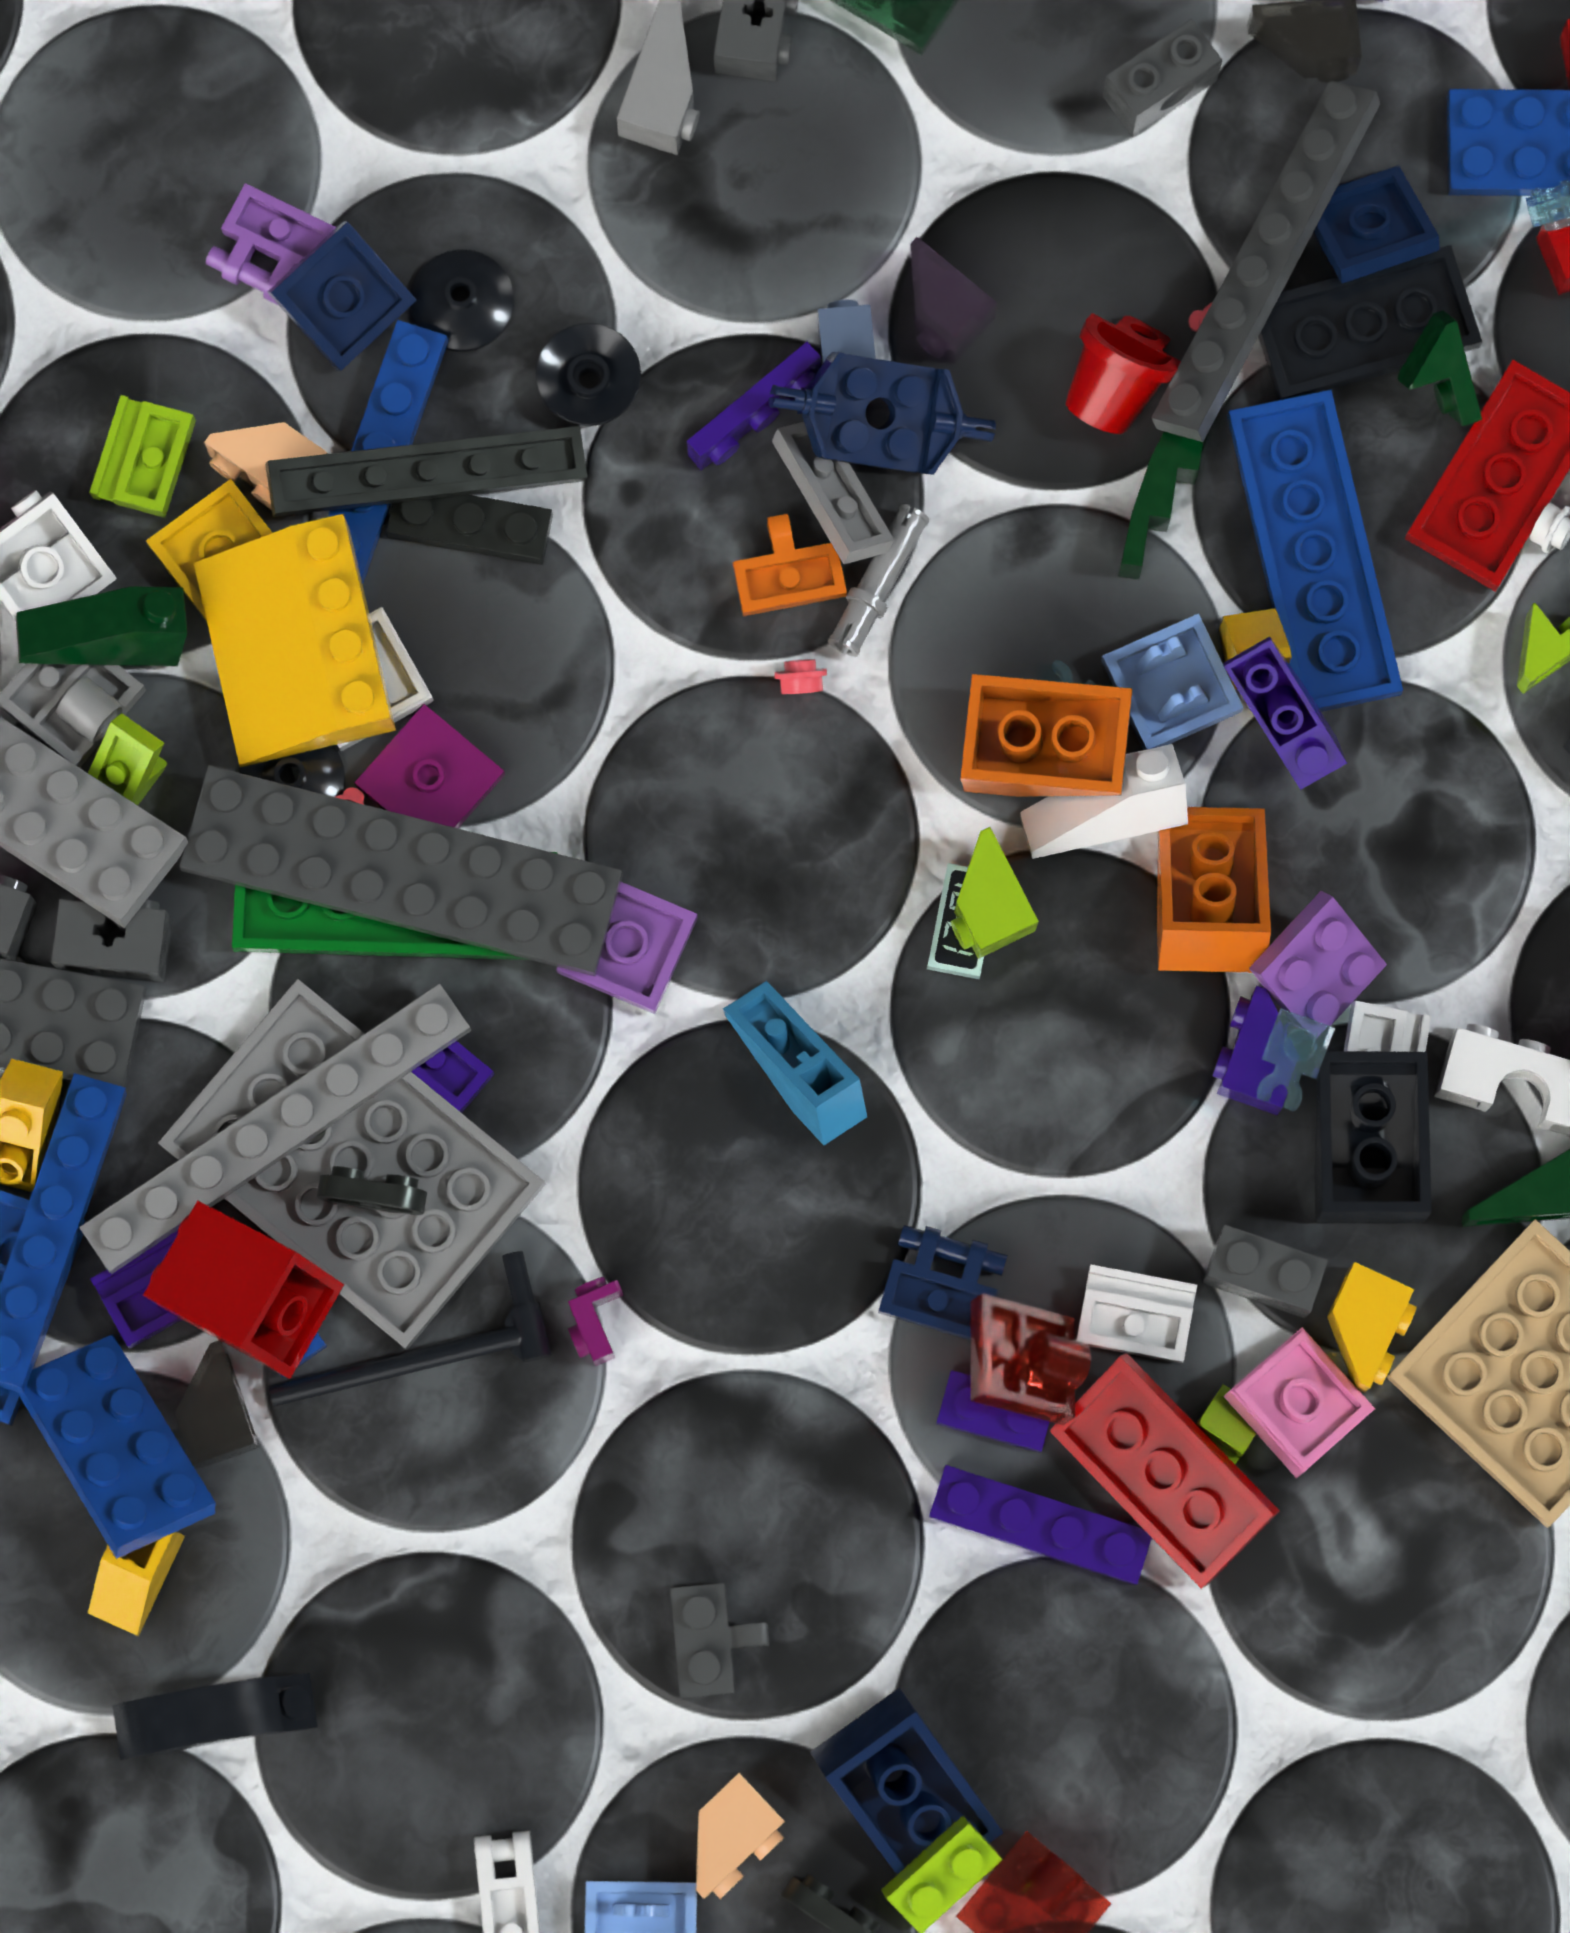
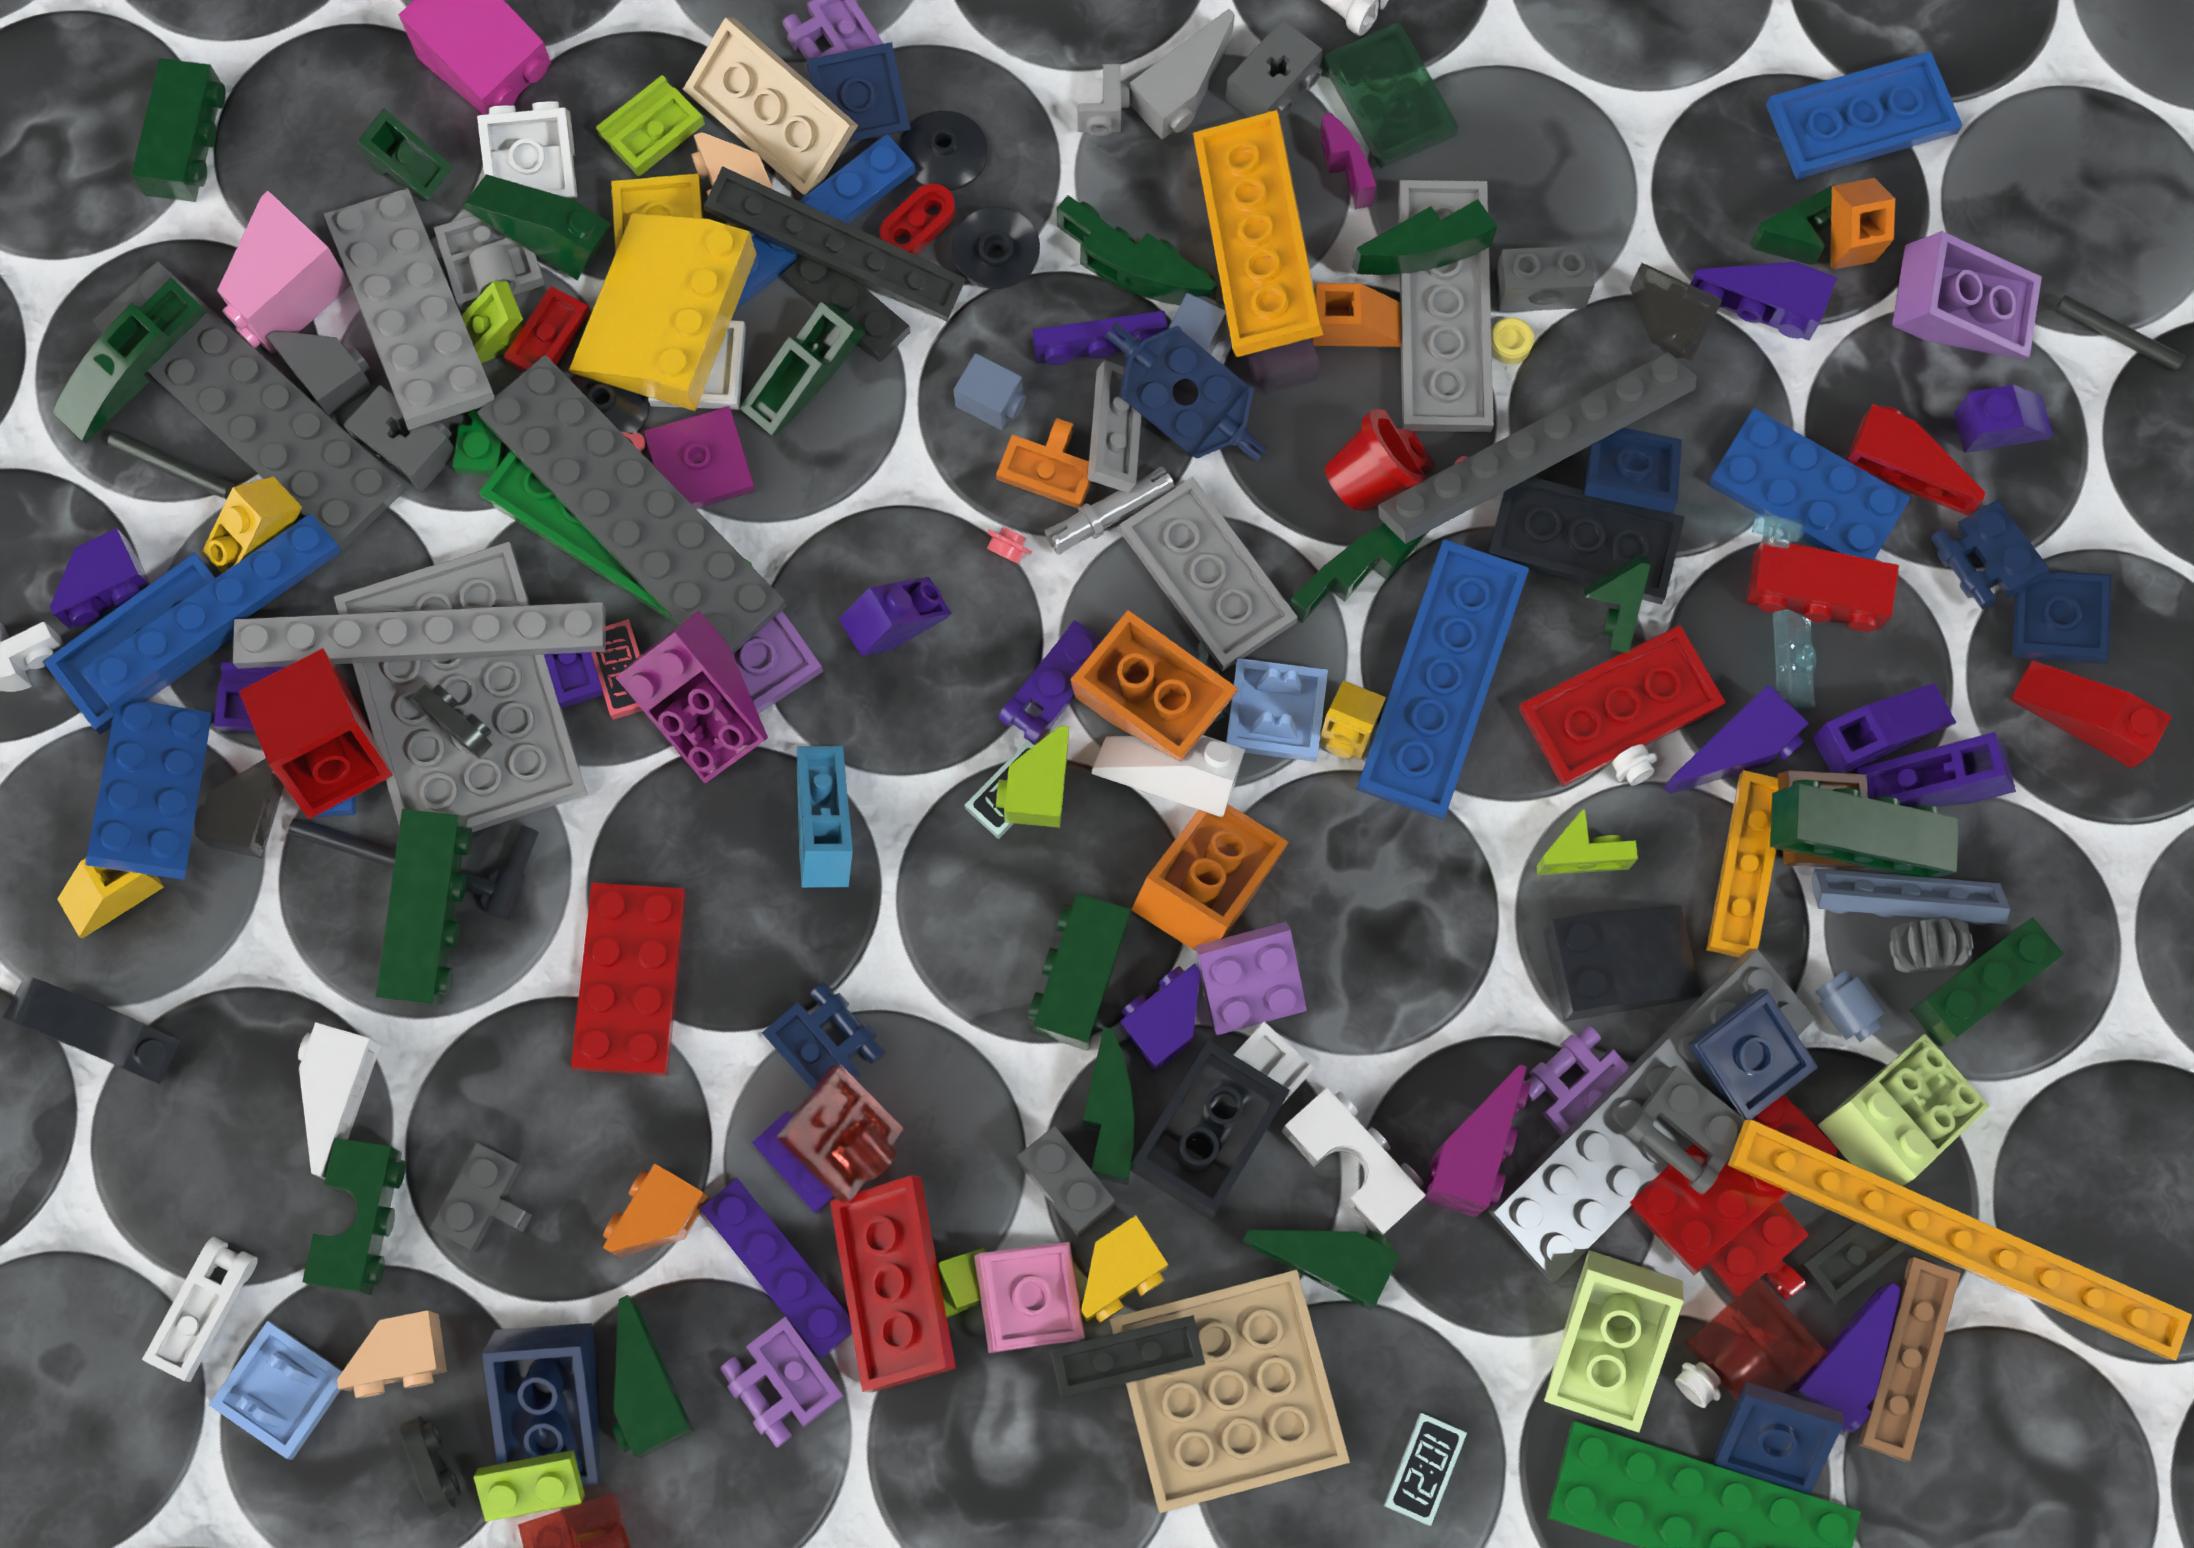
camera: 30 degrees right, 5 degrees down
magenta bracket [567,1277,623,1367] -> none
white plate [1075,1265,1197,1364] -> none
dark purple slope [1222,636,1347,790] -> none
clear light blue plate [1257,1008,1335,1112] -> none
none -> white slope [298,1022,381,1180]
none -> dark green arch [302,1138,405,1295]
none -> dark green brick [375,809,473,1004]
none -> green plate [453,408,505,476]
none -> red plate [503,285,591,373]
none -> red plate [571,883,687,1076]
none -> tile [591,619,643,720]
none -> orange slope [602,1163,710,1257]
none -> dark green slope [612,1295,695,1458]
none -> magenta slope [615,610,768,783]
none -> tan plate [683,17,858,196]
none -> medium lavender plate [720,1317,844,1448]
none -> dark green slope [739,302,867,436]
none -> dark purple slope [839,577,952,656]
none -> red plate [880,183,955,255]
none -> sand blue brick [953,353,1026,430]
none -> dark purple plate [998,620,1103,745]
none -> dark green brick [1027,893,1131,1051]
none -> pearl dark grey plate [1050,1315,1205,1399]
none -> dark green slope [1057,195,1217,306]
none -> light grey bracket [1077,64,1129,136]
none -> dark green slope [1083,1027,1134,1185]
none -> light grey plate [1119,477,1298,672]
none -> light orange plate [1193,110,1323,357]
none -> orange slope [1312,283,1401,347]
none -> magenta slope [1319,113,1376,209]
none -> dark green slope [1352,199,1497,275]
none -> light grey plate [1398,180,1494,432]
none -> light yellow tile [1491,317,1534,364]

